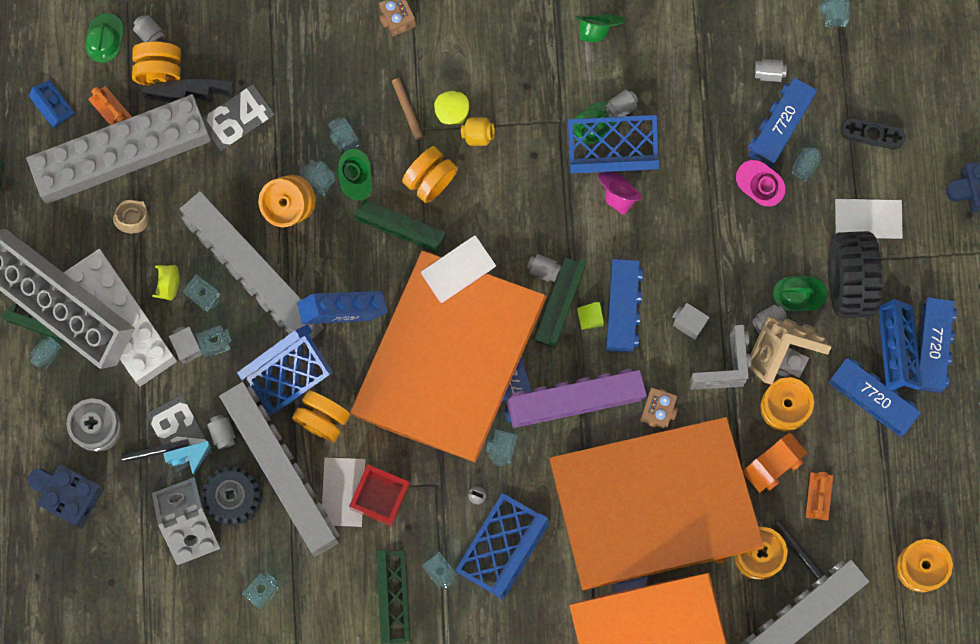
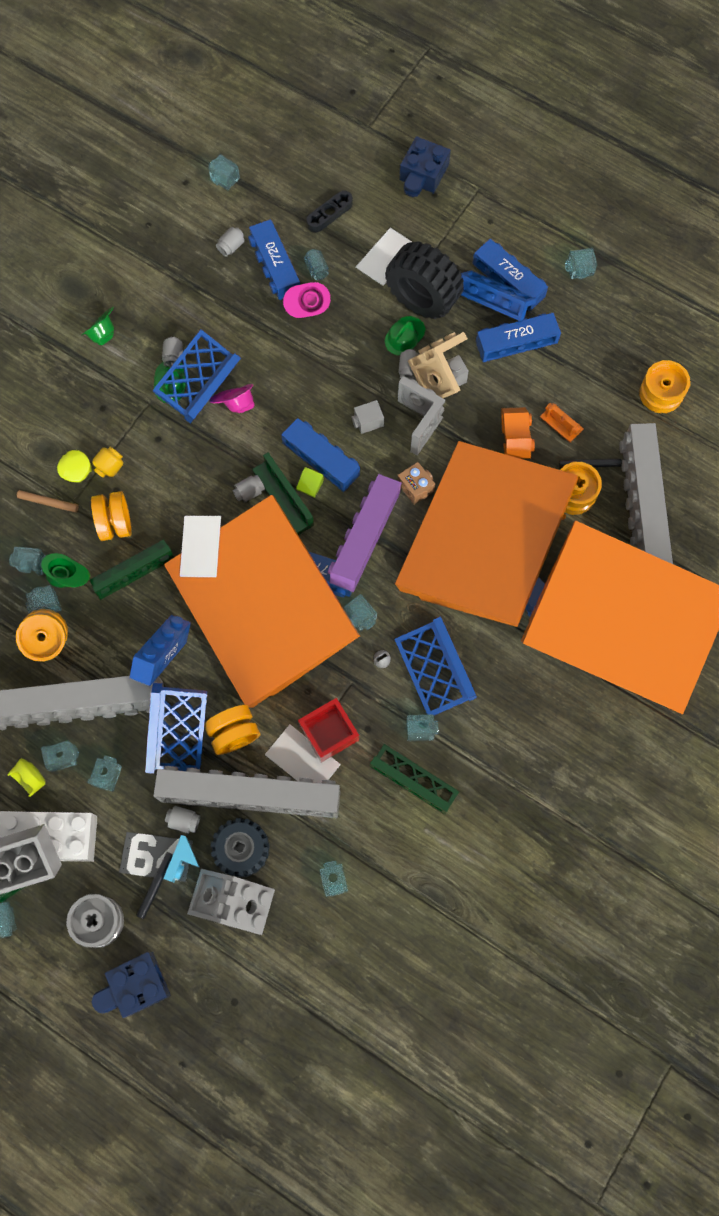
camera: 55 degrees left, 5 degrees down
light grey brick [169,327,204,364] -> none
light orange wheel [760,377,814,432] -> none

